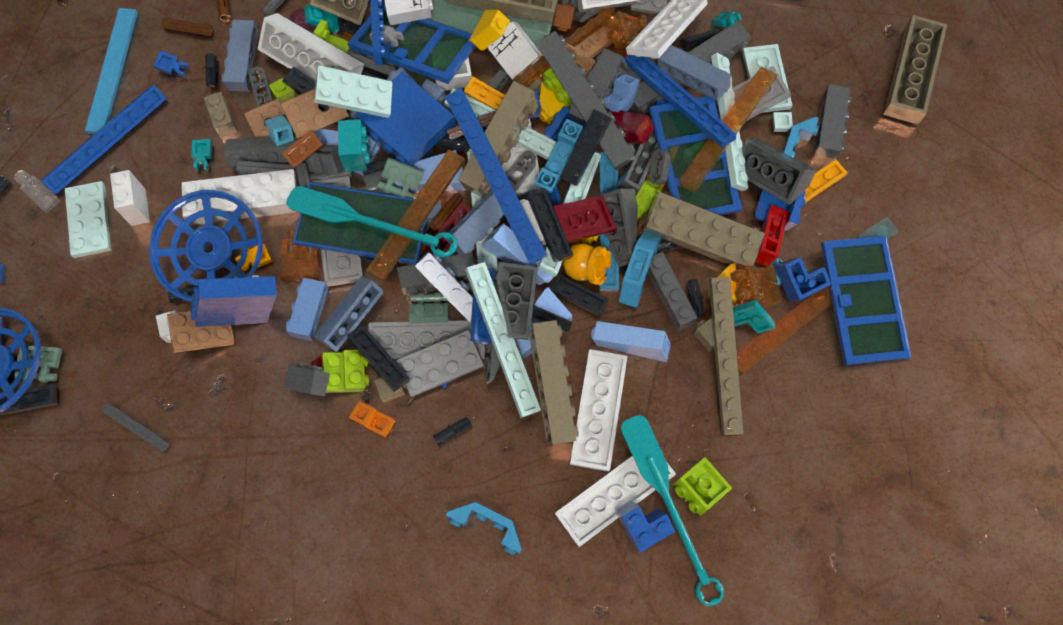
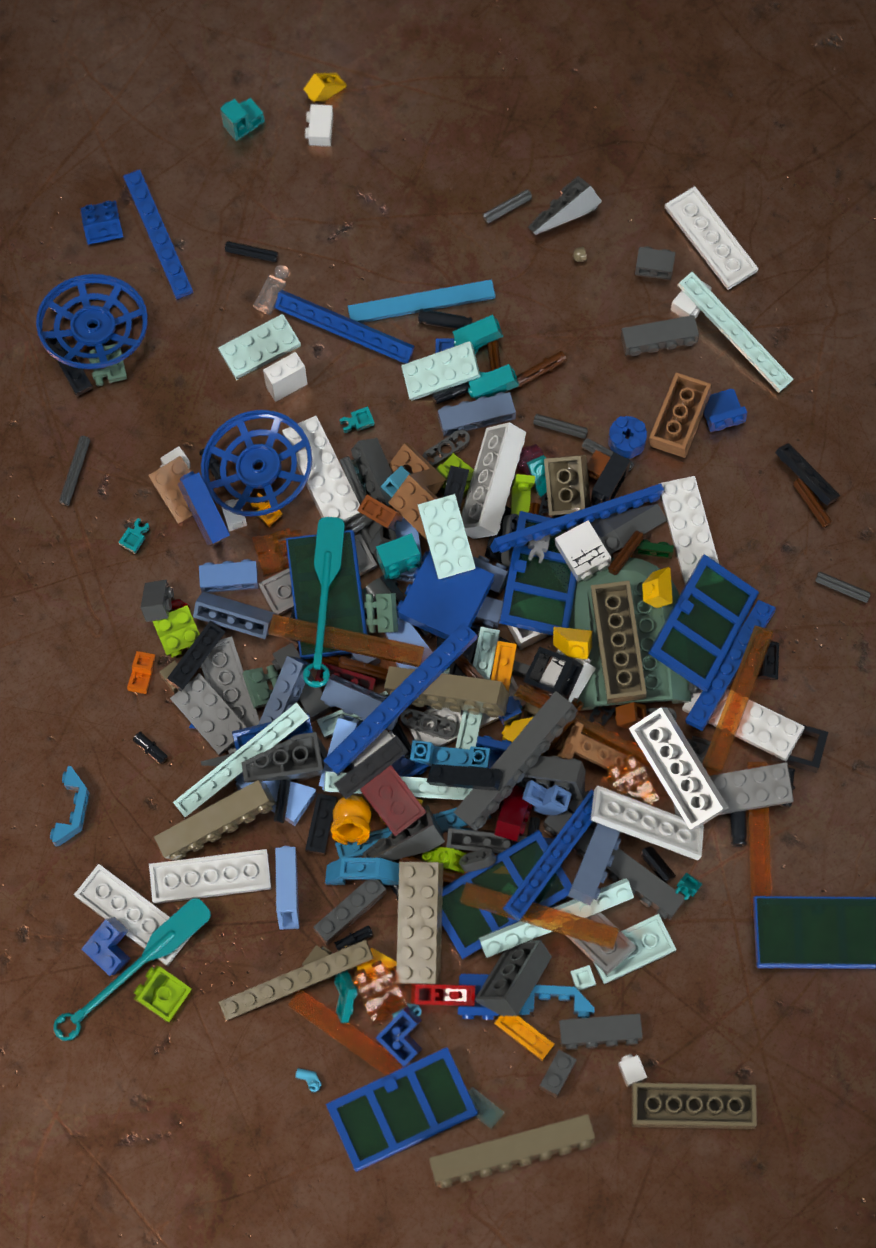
camera: 75 degrees right, 0 degrees up
dark tan brick [204,92,237,138] -> none
none -> teal plate [118,518,150,554]
none -> medium azure arm [295,1068,321,1092]
none -> light aqua plate [401,341,481,401]
none -> black axle [418,309,473,330]
none -> dark tan brick [429,1114,595,1189]
none -> teal arch [452,315,520,400]
none -> black window [523,647,584,700]
none -> dark grey brick [539,1050,577,1098]
none -> white brick [618,1054,647,1088]

